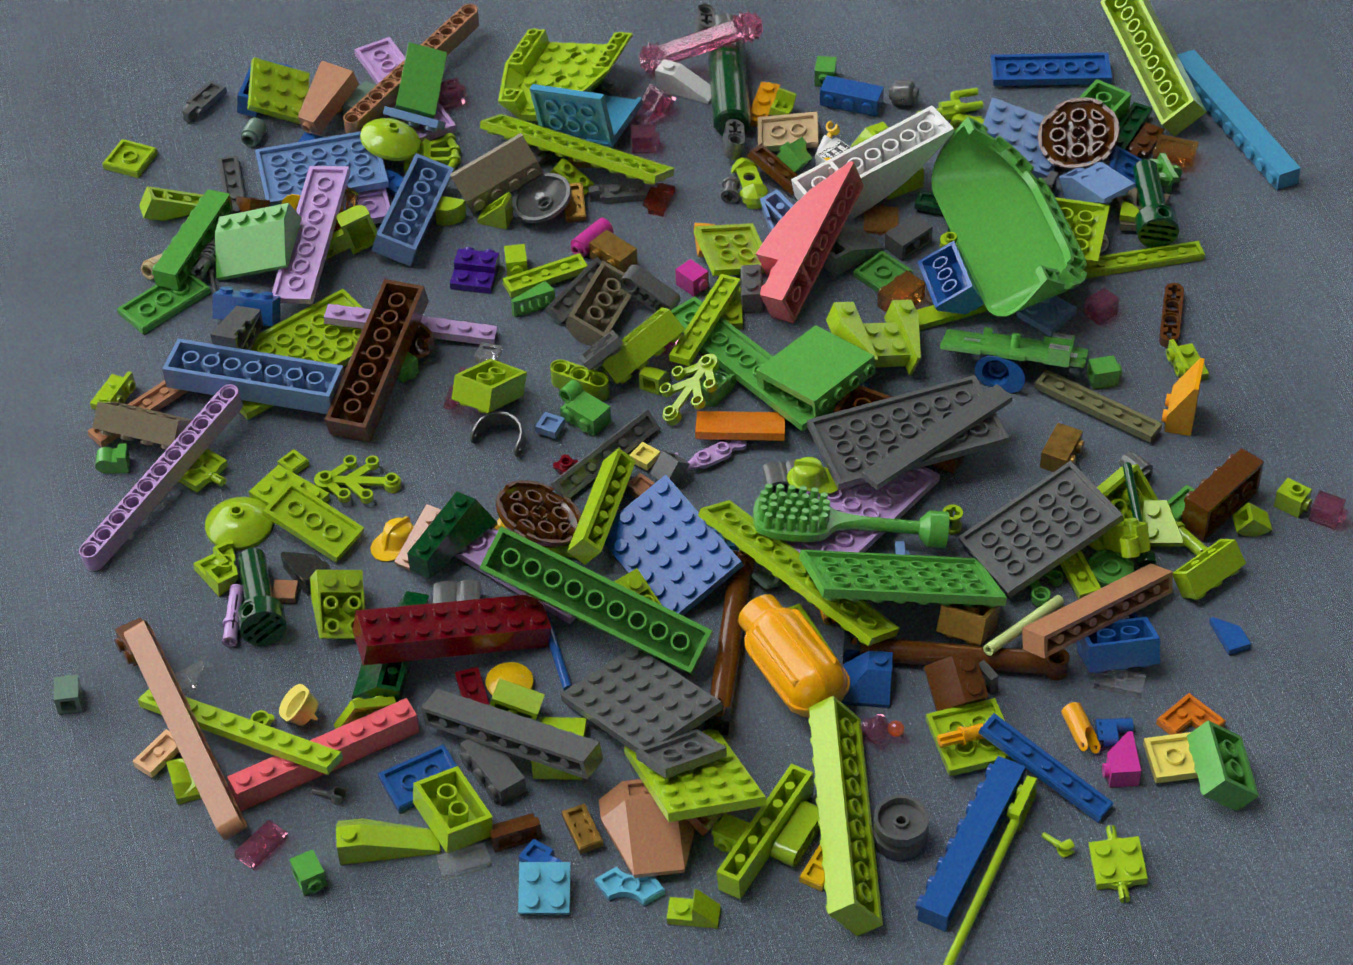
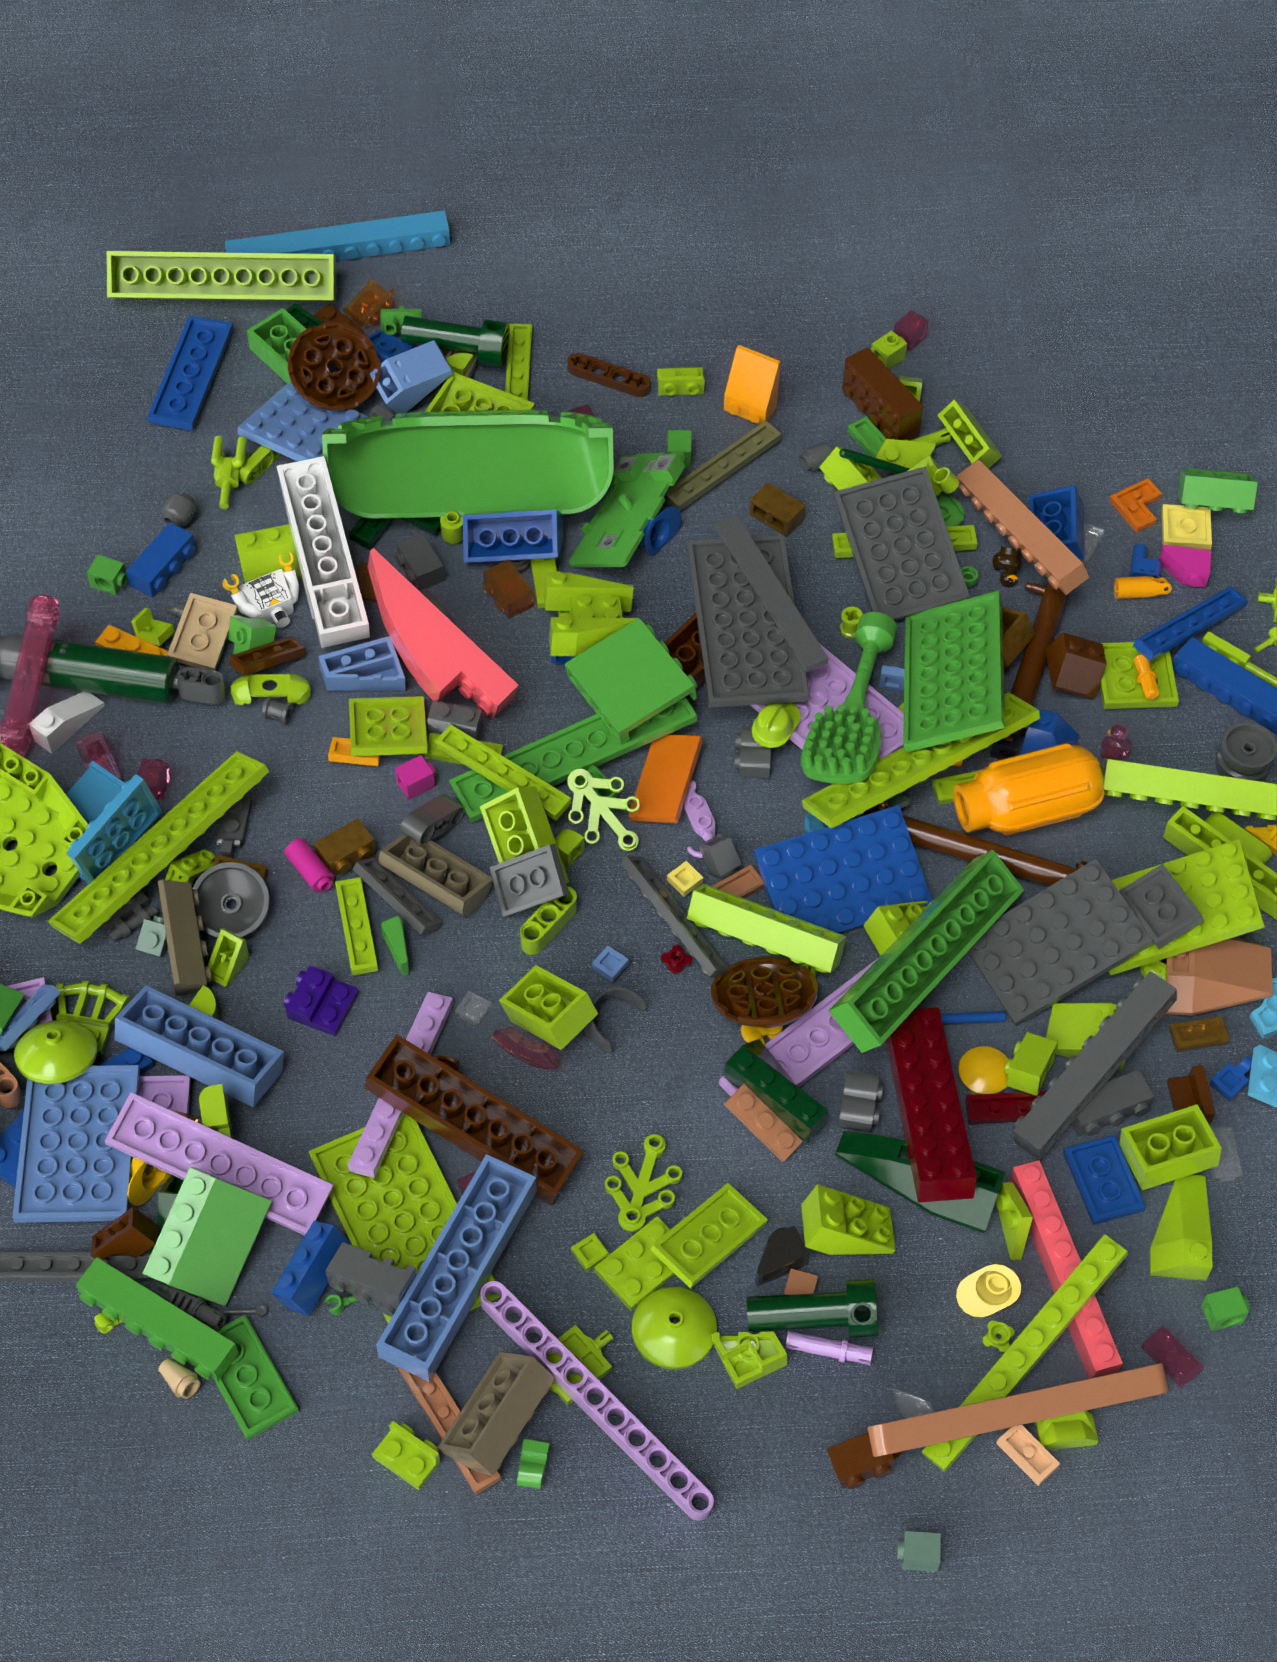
camera: 80 degrees left, 10 degrees up
lime slope [139,186,203,221] -> none
yellow piece [370,516,414,562] -> none
lime brick [504,244,528,277] -> none
bright green hinge [559,380,611,436] -> none
clear red piece [643,183,675,217] -> none
bright green tile [853,251,913,297] -> none
yellowish green piece [983,595,1064,656] -> none
blue tile [1209,617,1251,655] -> none

